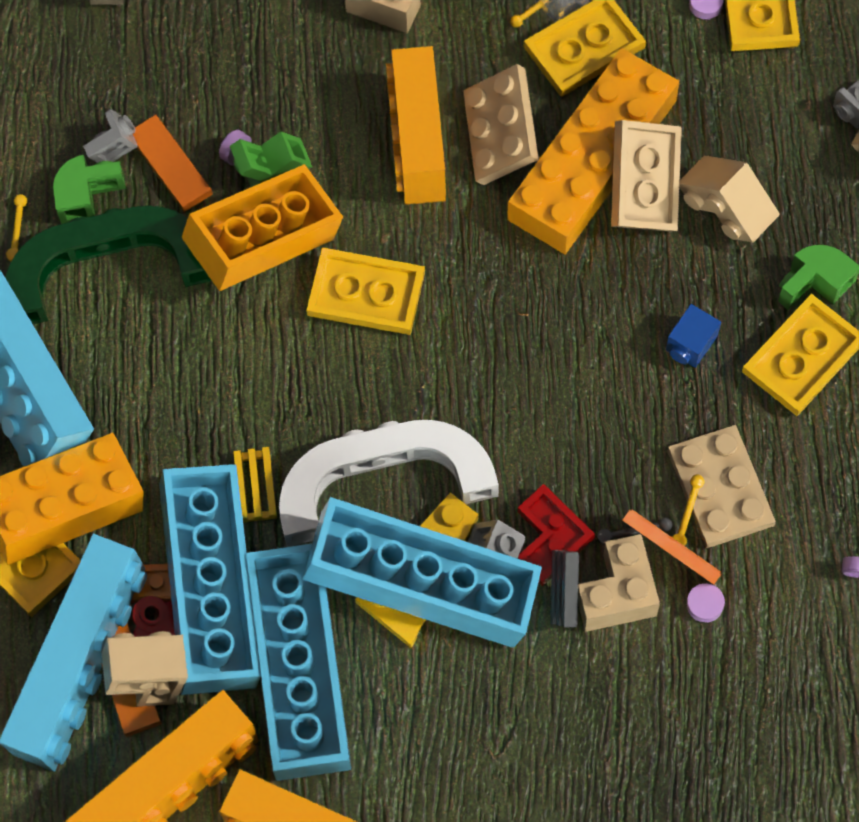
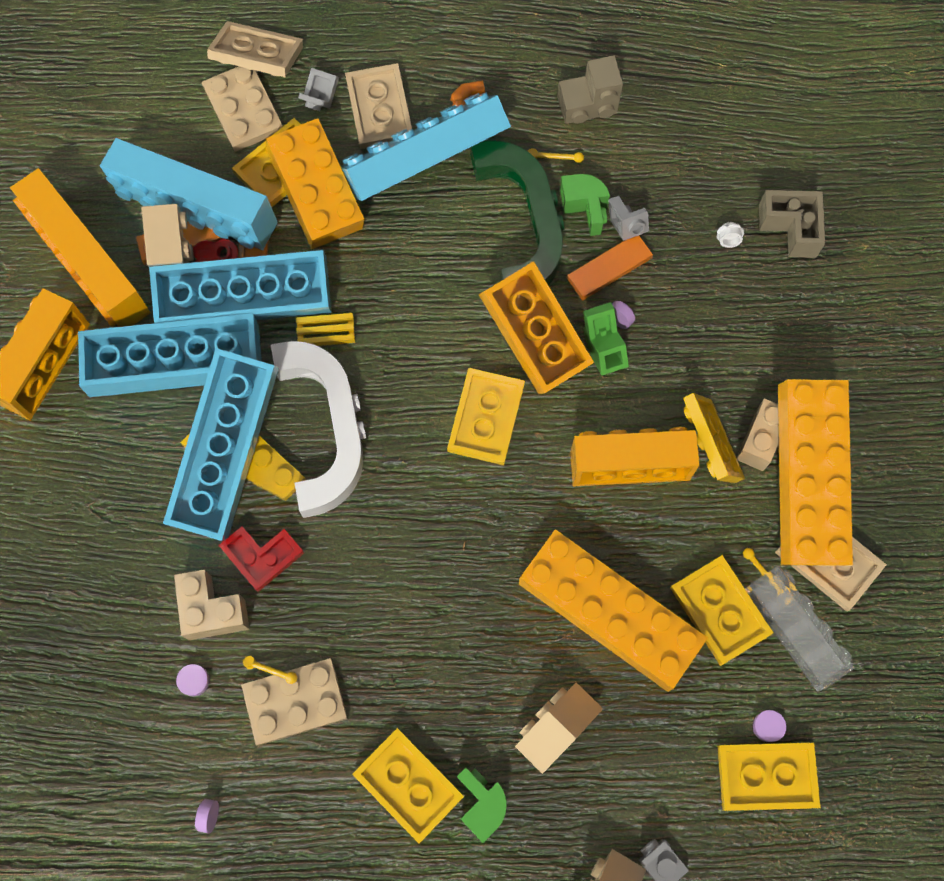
camera: 90 degrees right, 5 degrees up
tan plate [463,64,539,185] -> none
light grey bracket [468,520,525,559] -> none
dark grey tile [550,550,579,627] -> none
dark grey hinge [597,518,673,545] -> none
tan plate [611,120,681,232] -> none
orange tile [622,509,721,585] -> none
blue brick [666,304,721,368] -> none
none -> yellow plate [683,393,745,483]
none -> white plate [716,222,744,248]

